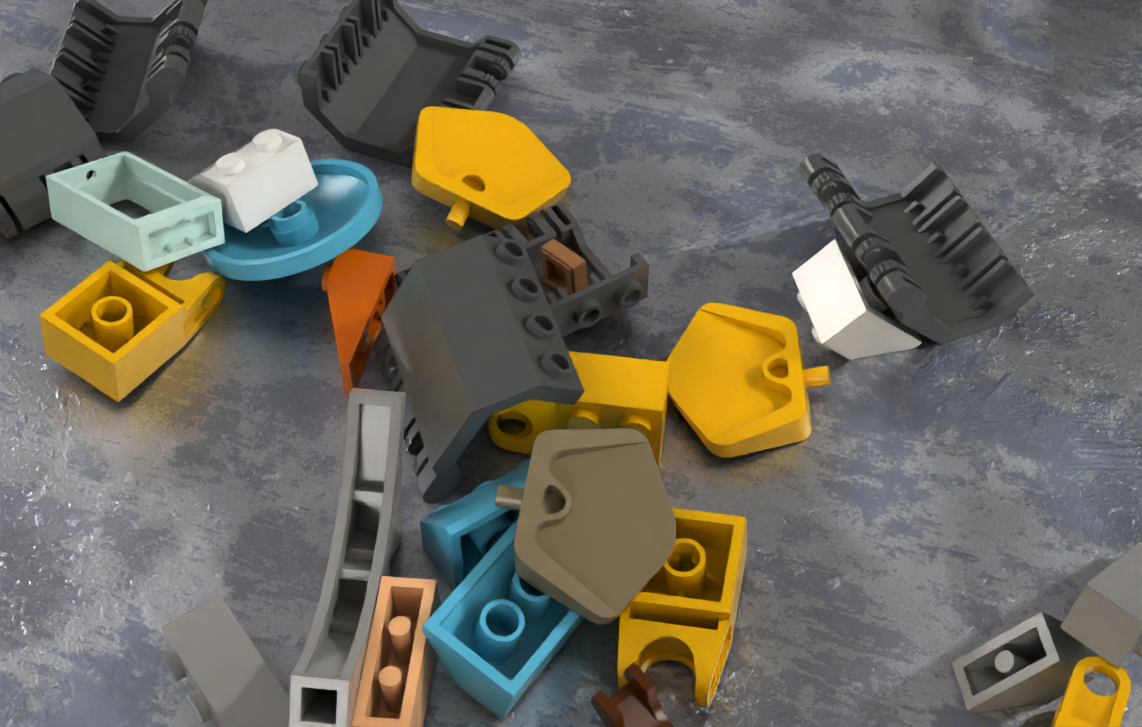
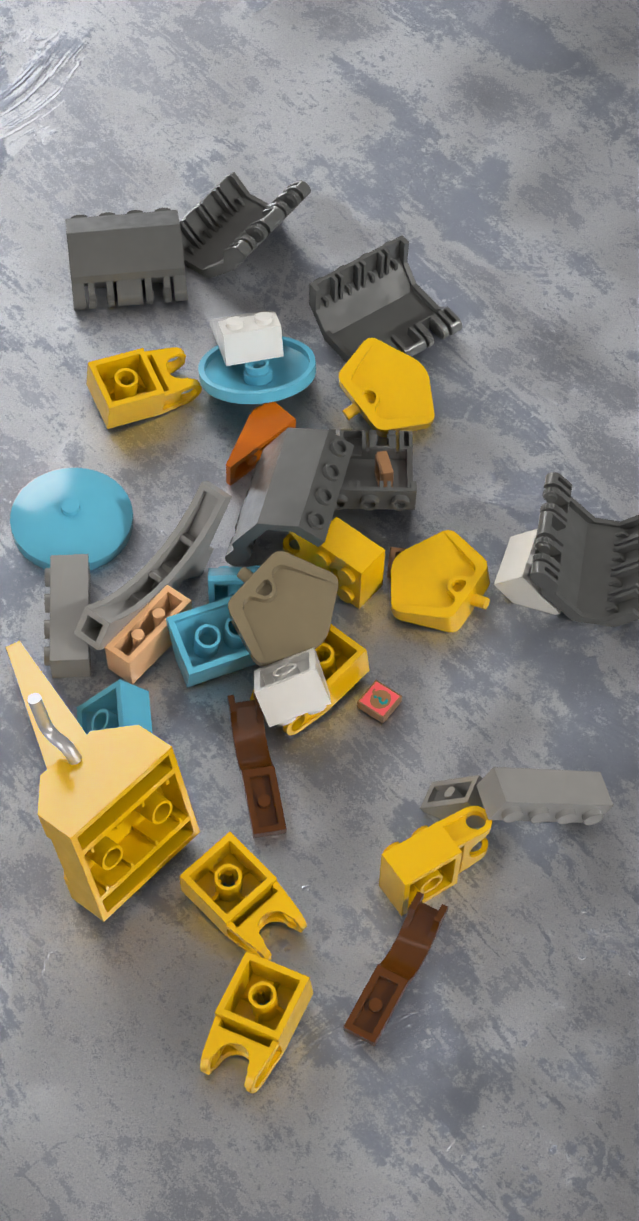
camera: 30 degrees right, 5 degrees up
light aqua window [46,151,225,272] -> none
none -> medium azure dish [10,468,134,570]
none -> white slope [254,648,331,727]
none -> medium nougat tile [357,680,402,724]

